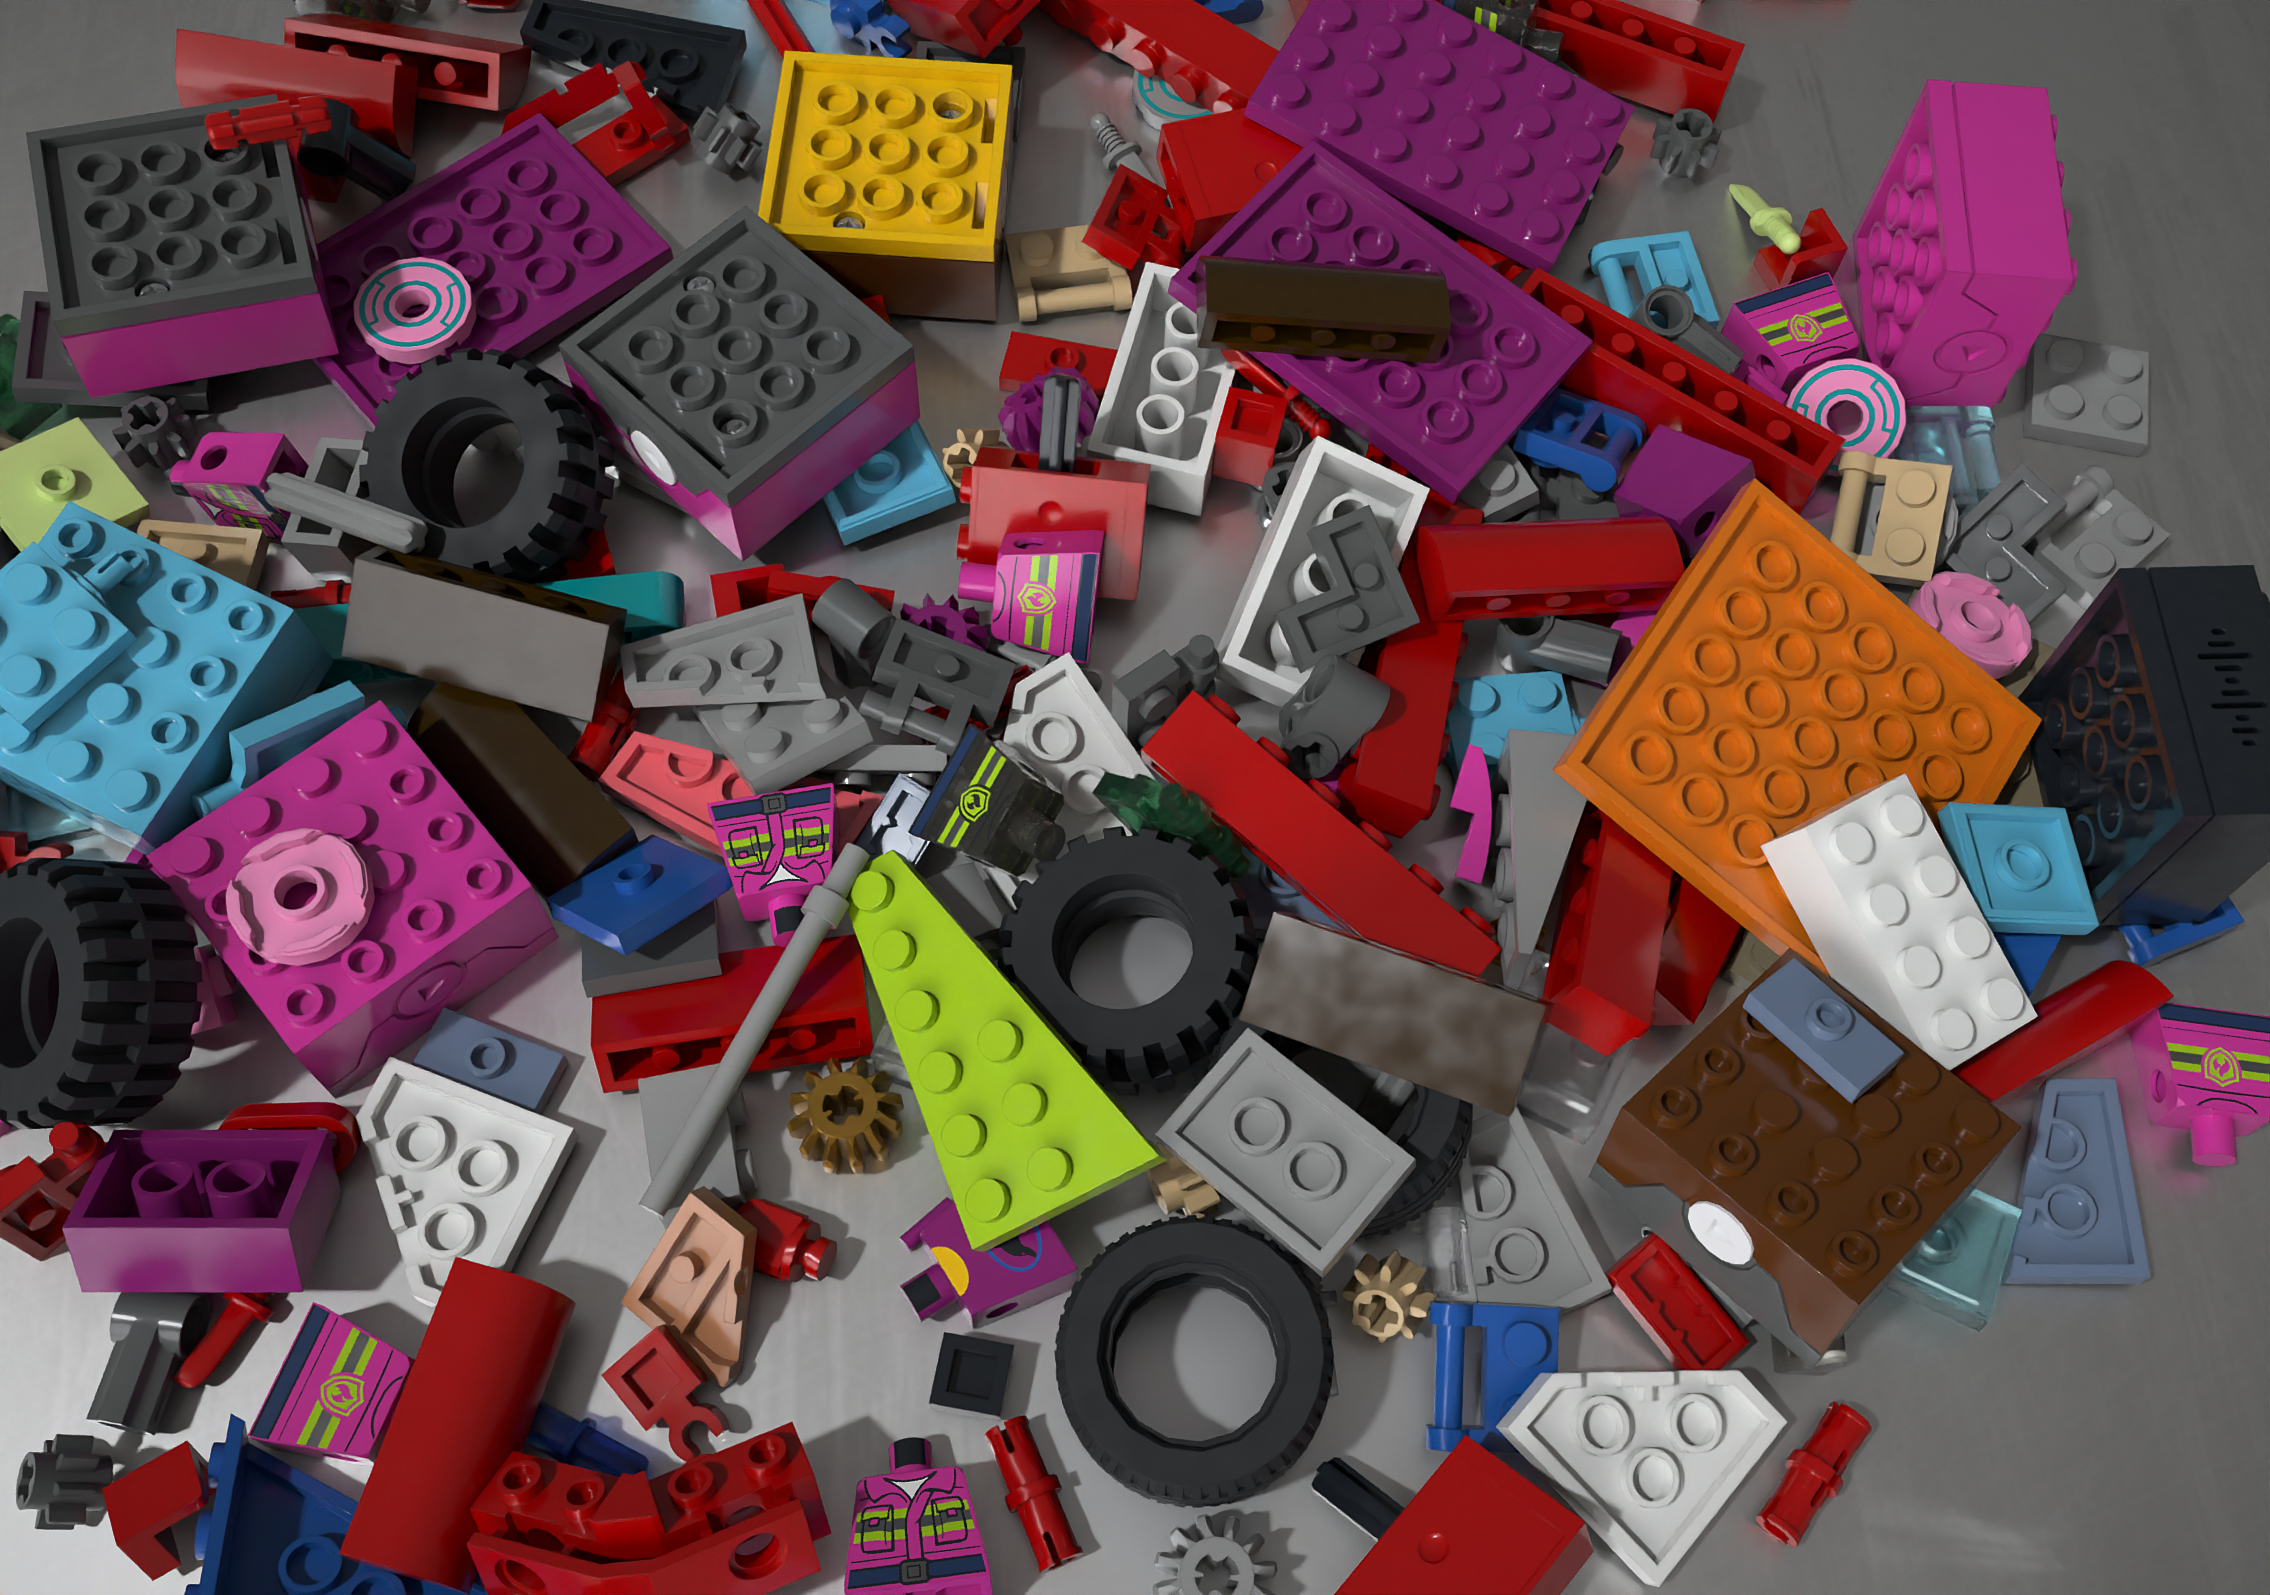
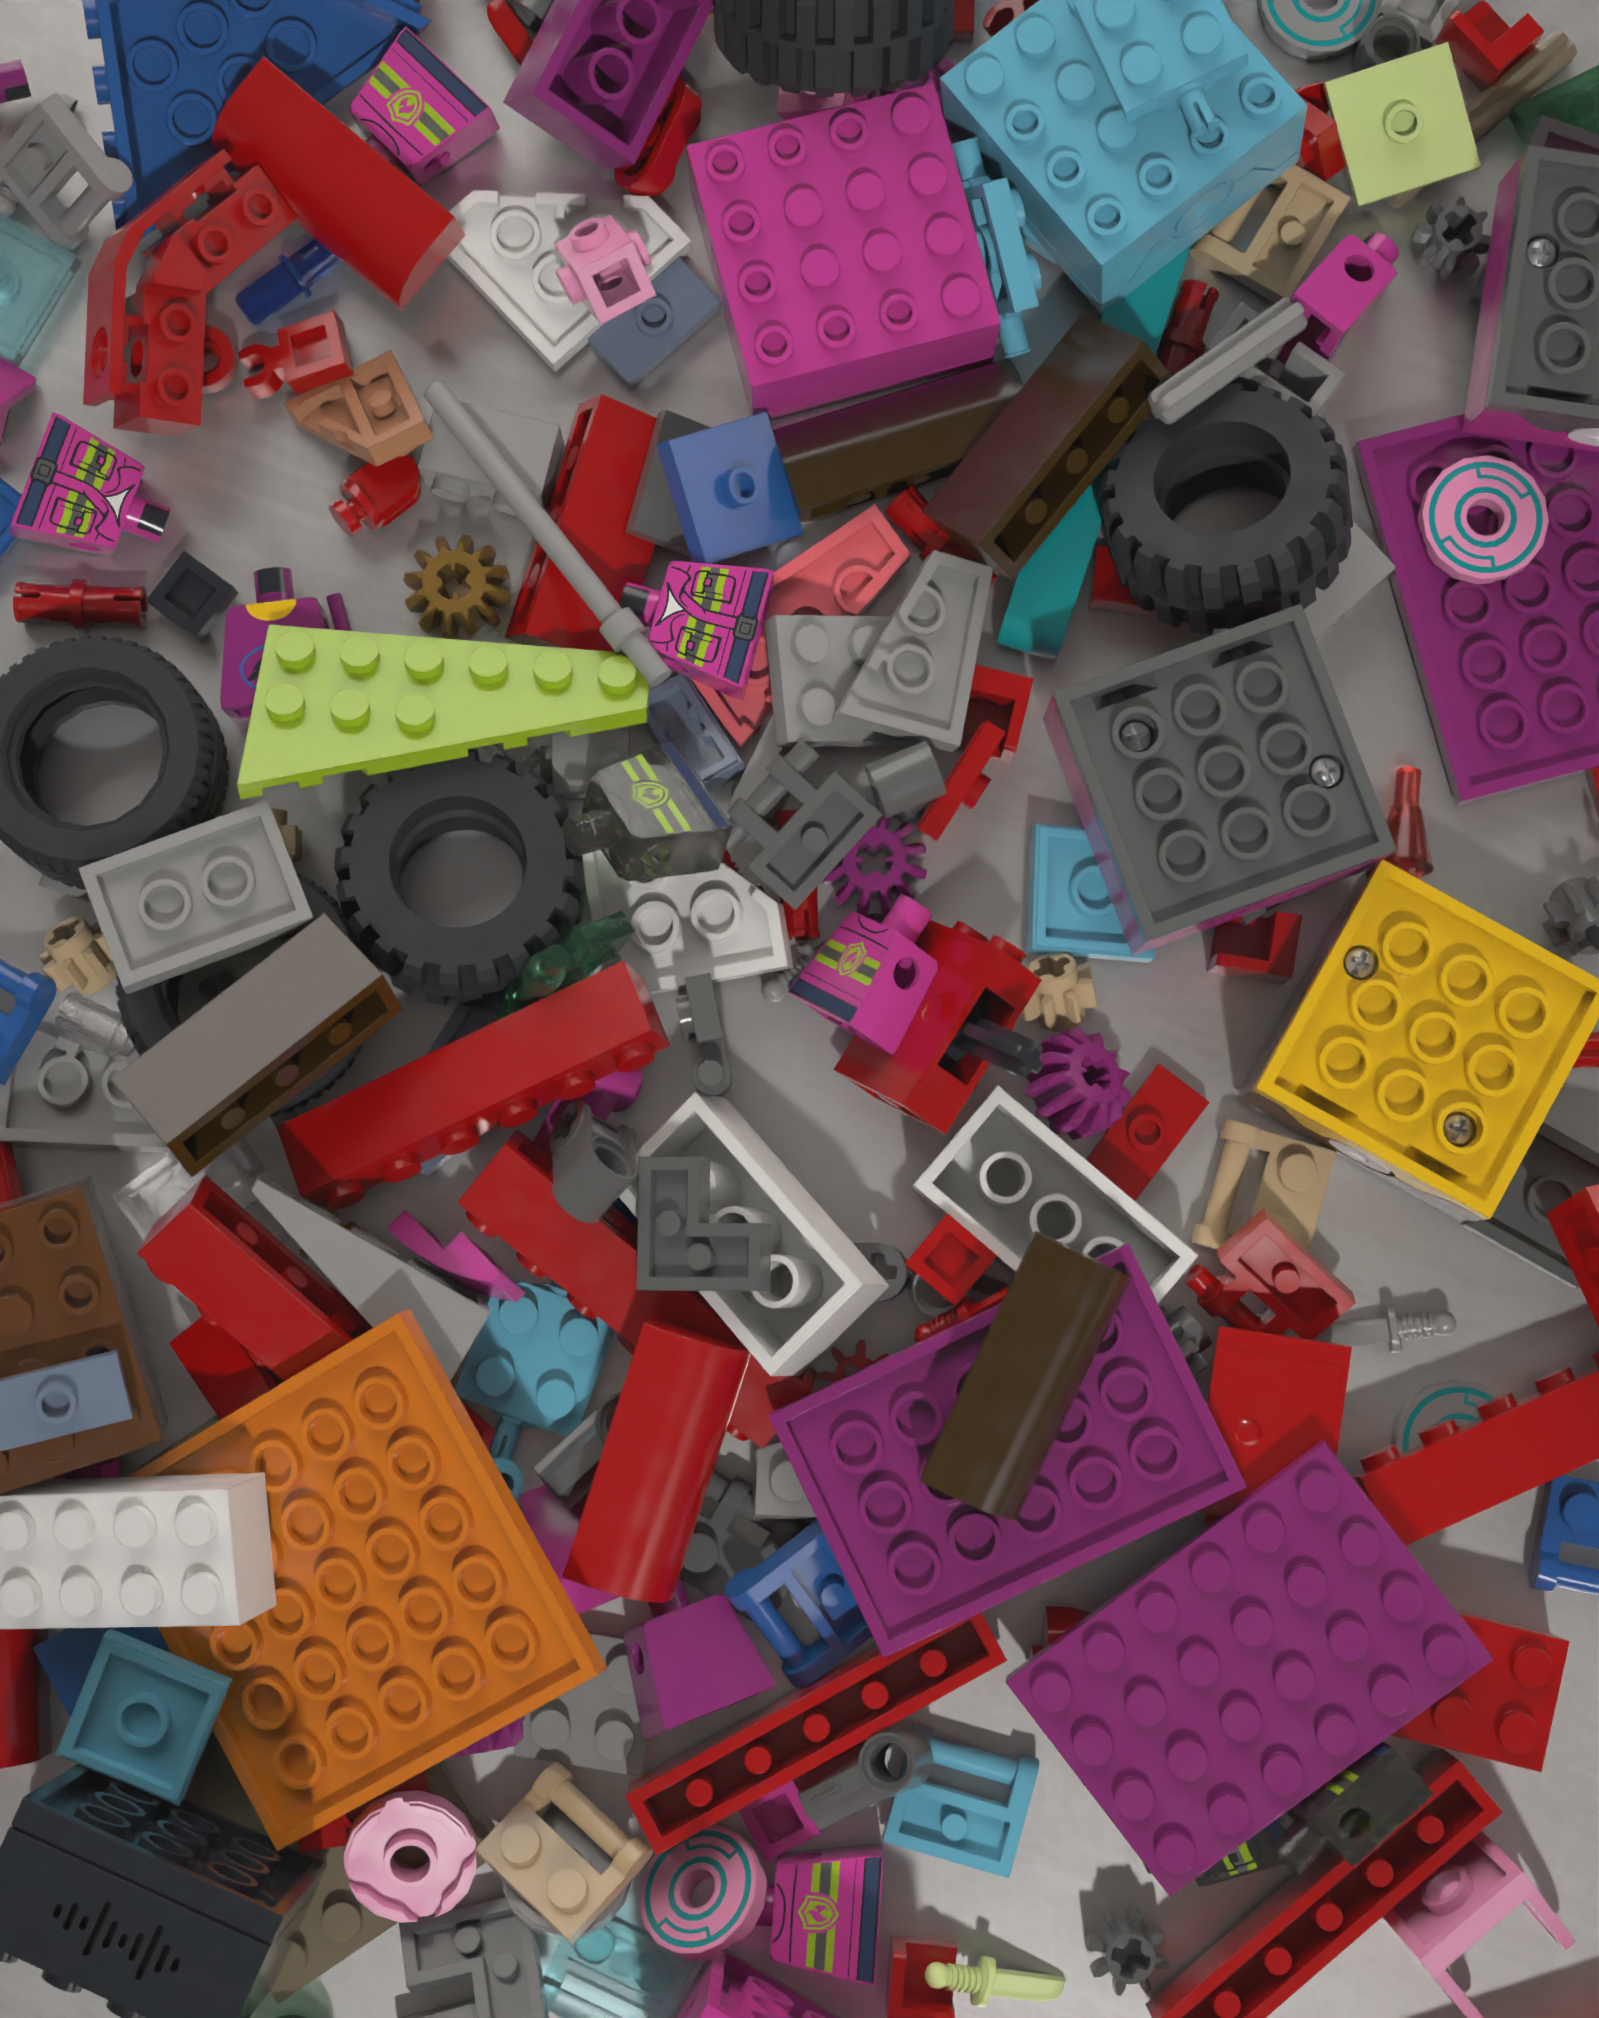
camera: 120 degrees right, 20 degrees up
bright pink tile [226,828,375,966] -> none
none -> bright pink brick [555,215,656,325]

